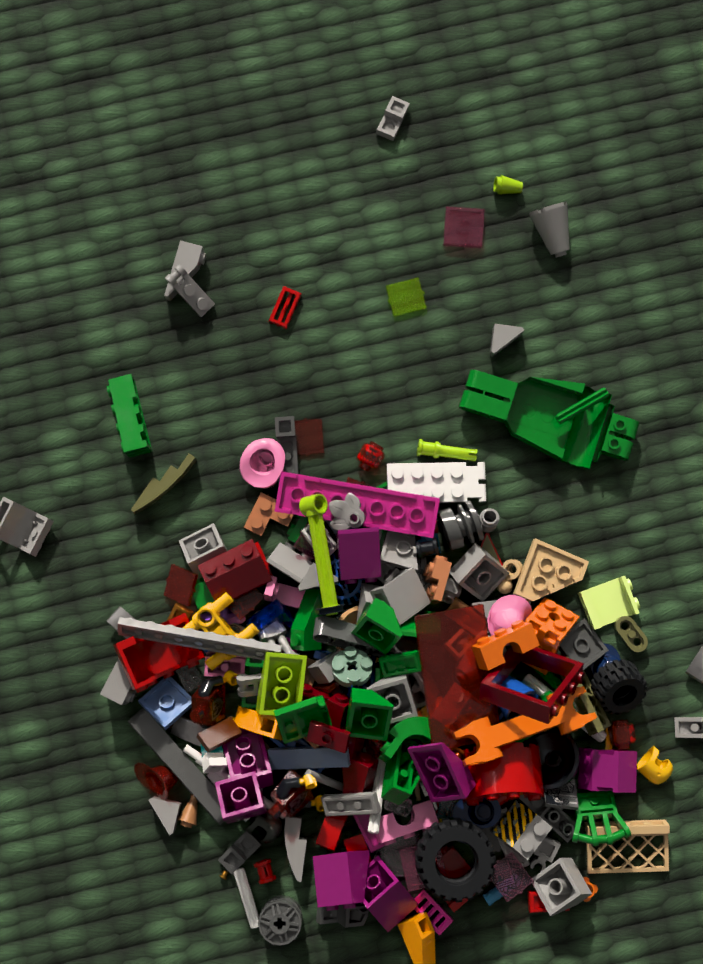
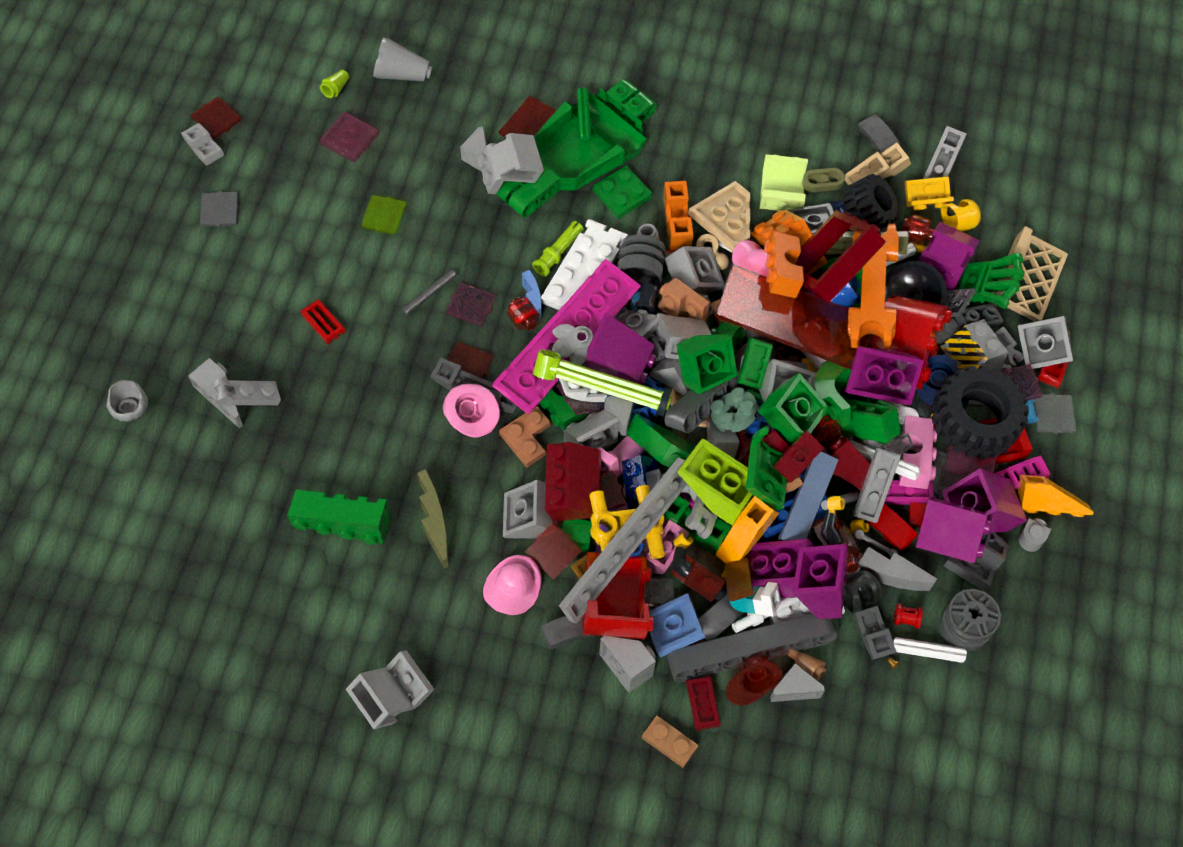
camera: 65 degrees left, 20 degrees down
none -> light grey hair [106,380,148,422]
none -> clear red piece [191,97,241,139]
none -> dark grey piece [200,191,238,228]
none -> flat silver bar [401,269,457,316]
none -> clear pink piece [446,283,496,327]
none -> light grey piece [478,133,544,194]
none -> bright pink hat [483,555,541,615]
none -> clear red piece [499,96,557,138]
none -> medium blue slope [522,270,541,322]
none -> green plate [592,165,653,219]
none -> medium nougat plate [642,716,699,768]
none -> orange arch [663,181,693,251]
none -> dark red plate [685,676,721,731]
none -> tan slope [844,143,911,186]
none -> light grey hinge [853,529,898,557]
none -> yellow bracket [905,177,954,210]
none -> light grey plate [1018,518,1051,552]
none -> clear piece [1033,393,1076,435]

